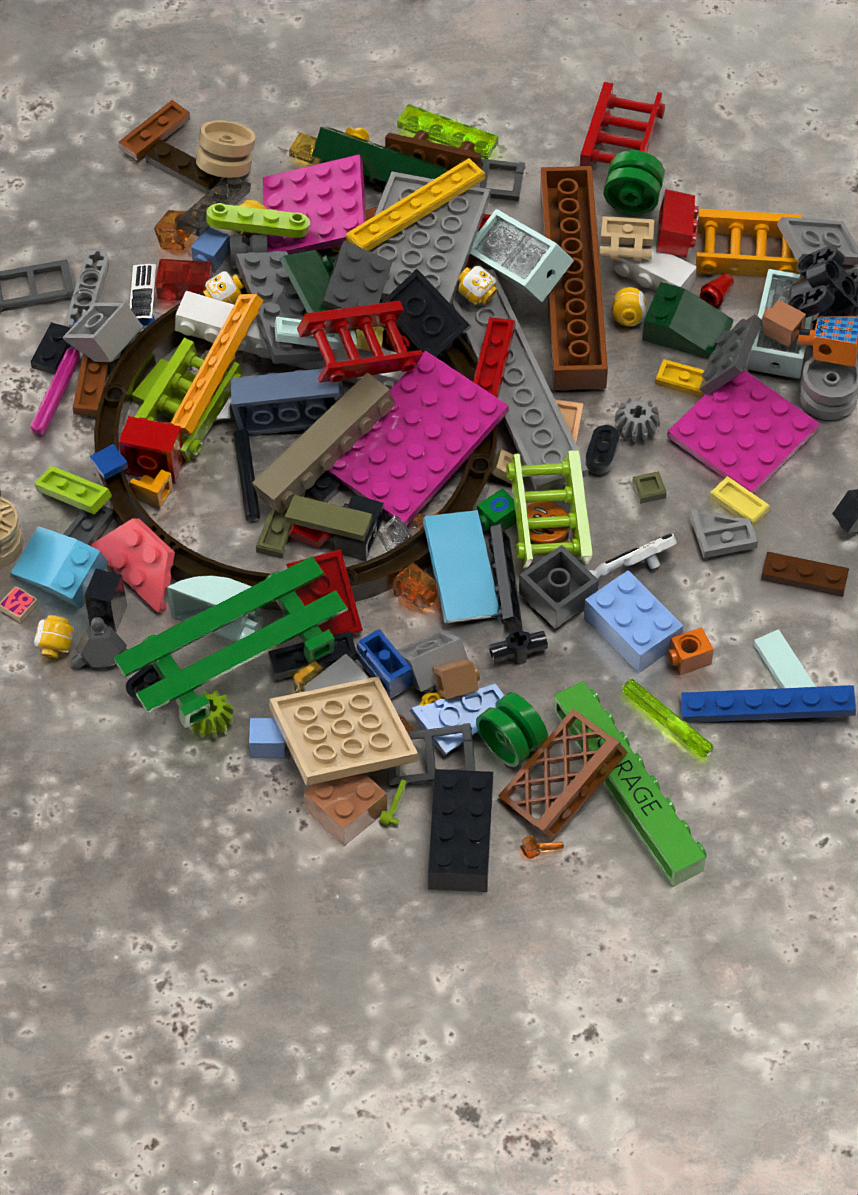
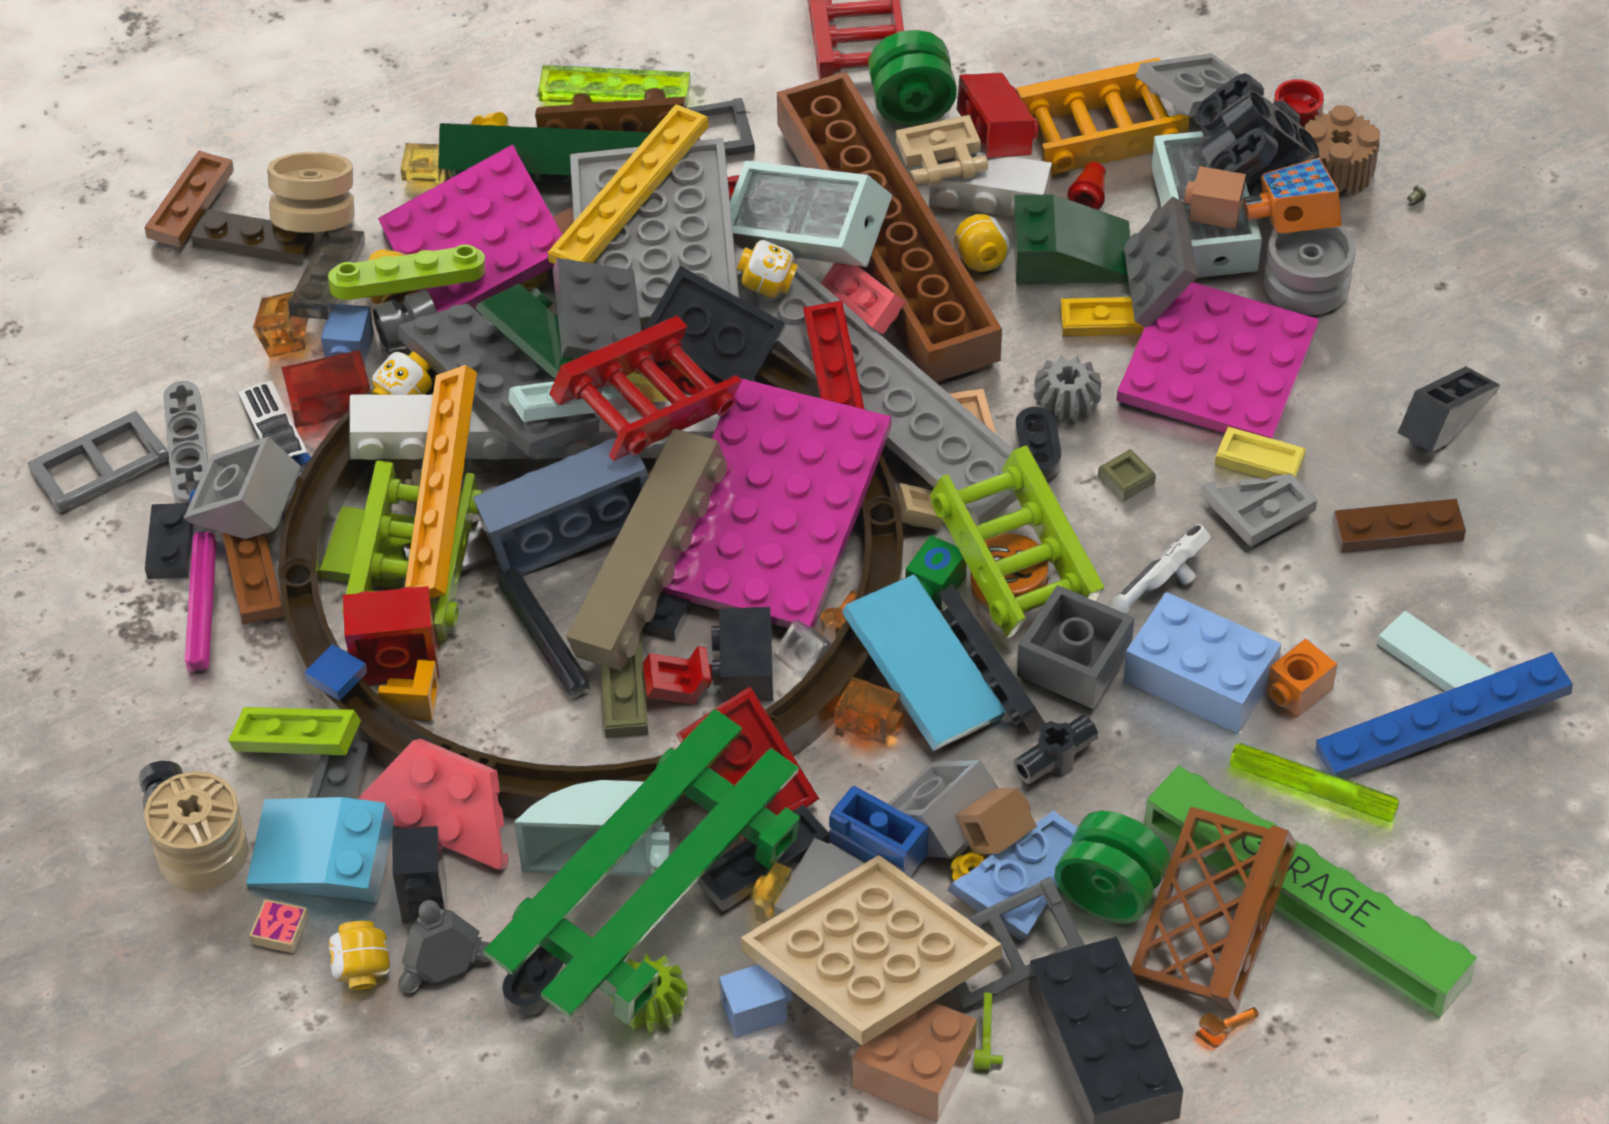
camera: 20 degrees left, 5 degrees down
olive tile [285,495,373,541] -> none
none -> coral plate [821,263,906,334]

